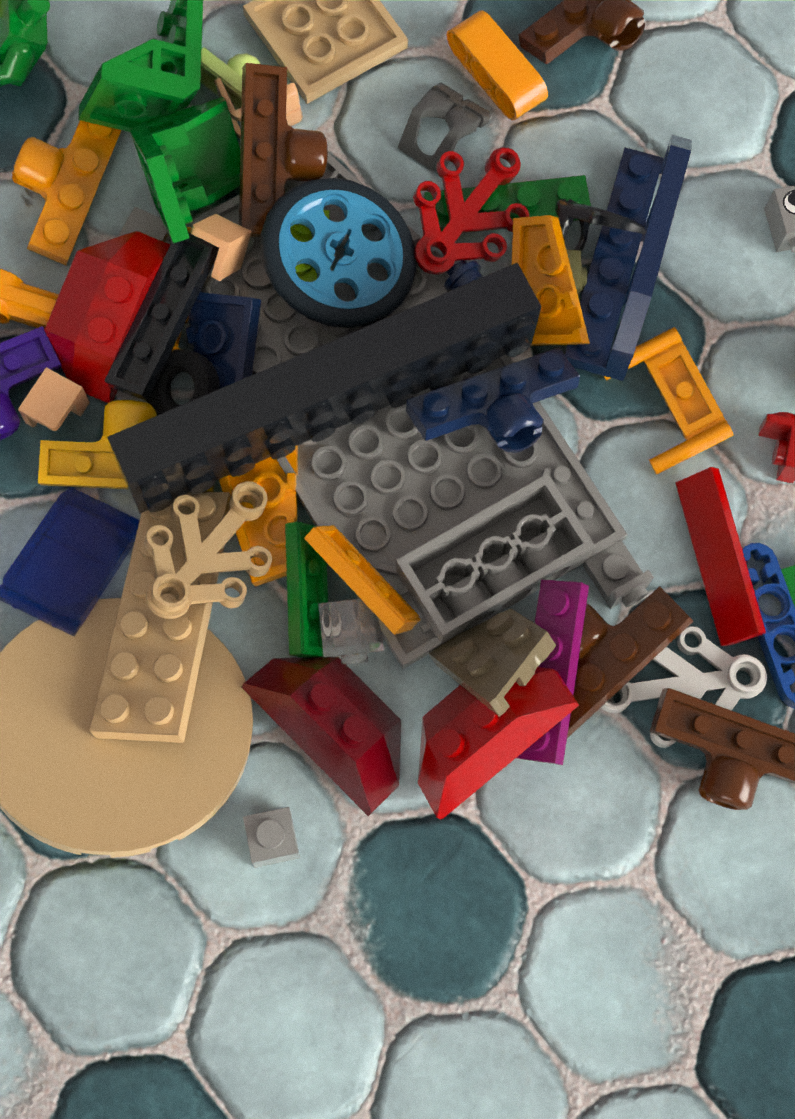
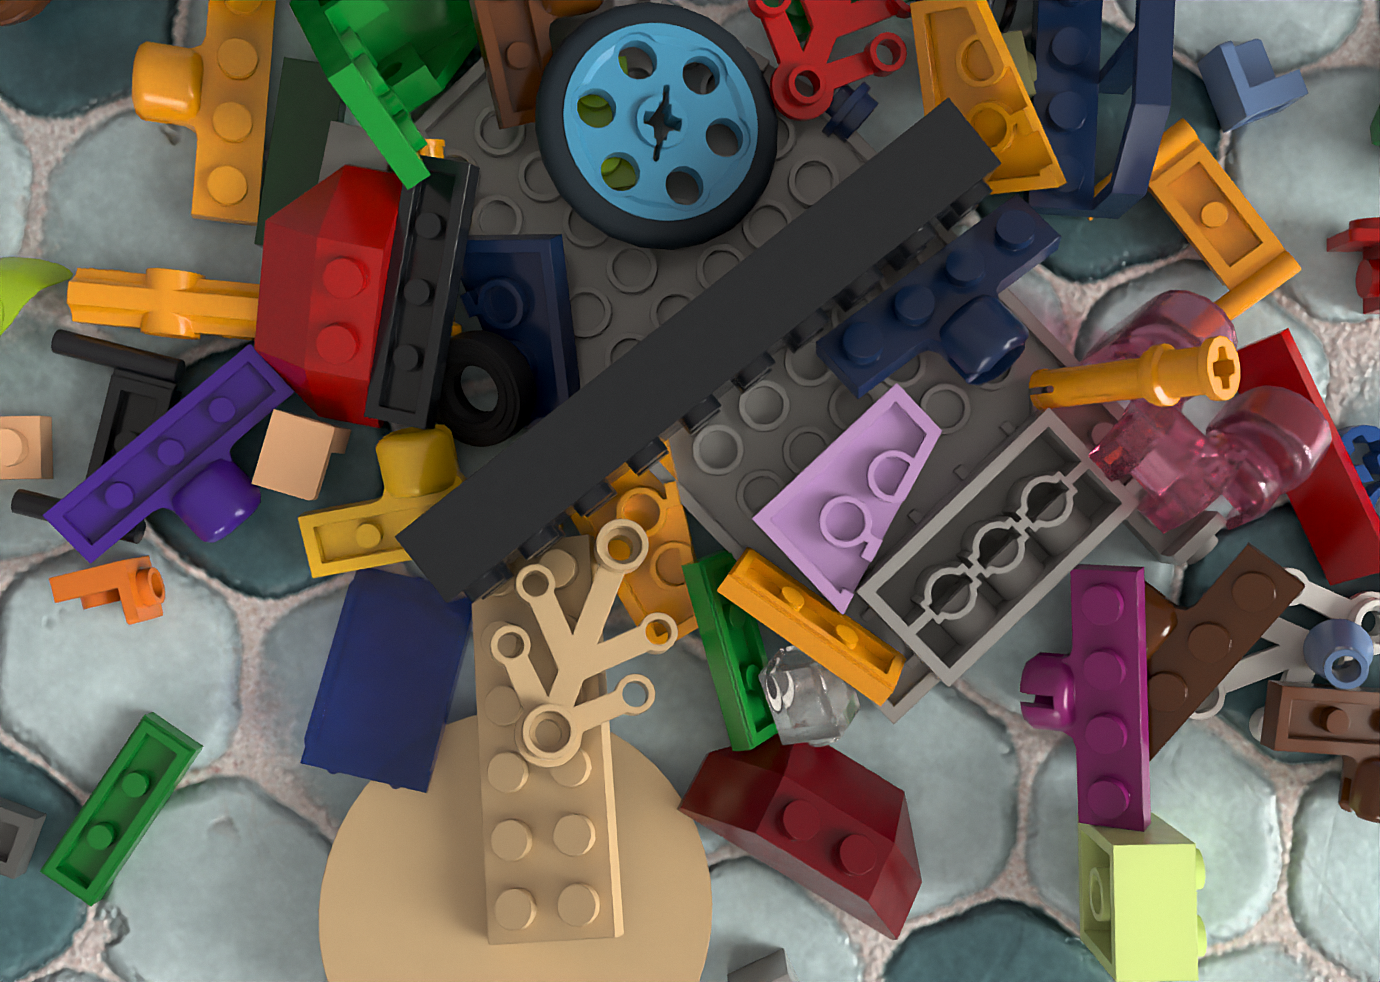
camera: 10 degrees left, 15 degrees up
light nougat panel [191,214,252,281] -> none
red wedge [418,667,579,820] -> none
dark tan wing [429,608,556,717] -> none
none -> dark green tile [254,57,346,248]
none -> lavender wing [751,383,942,615]
none -> light orange pin [1029,335,1240,410]
none -> yellowish green brick [1077,813,1207,982]
none -> clear pink piece [1080,290,1332,534]
none -> medium blue panel [1197,39,1309,133]
none -> medium blue cone [1303,619,1374,689]

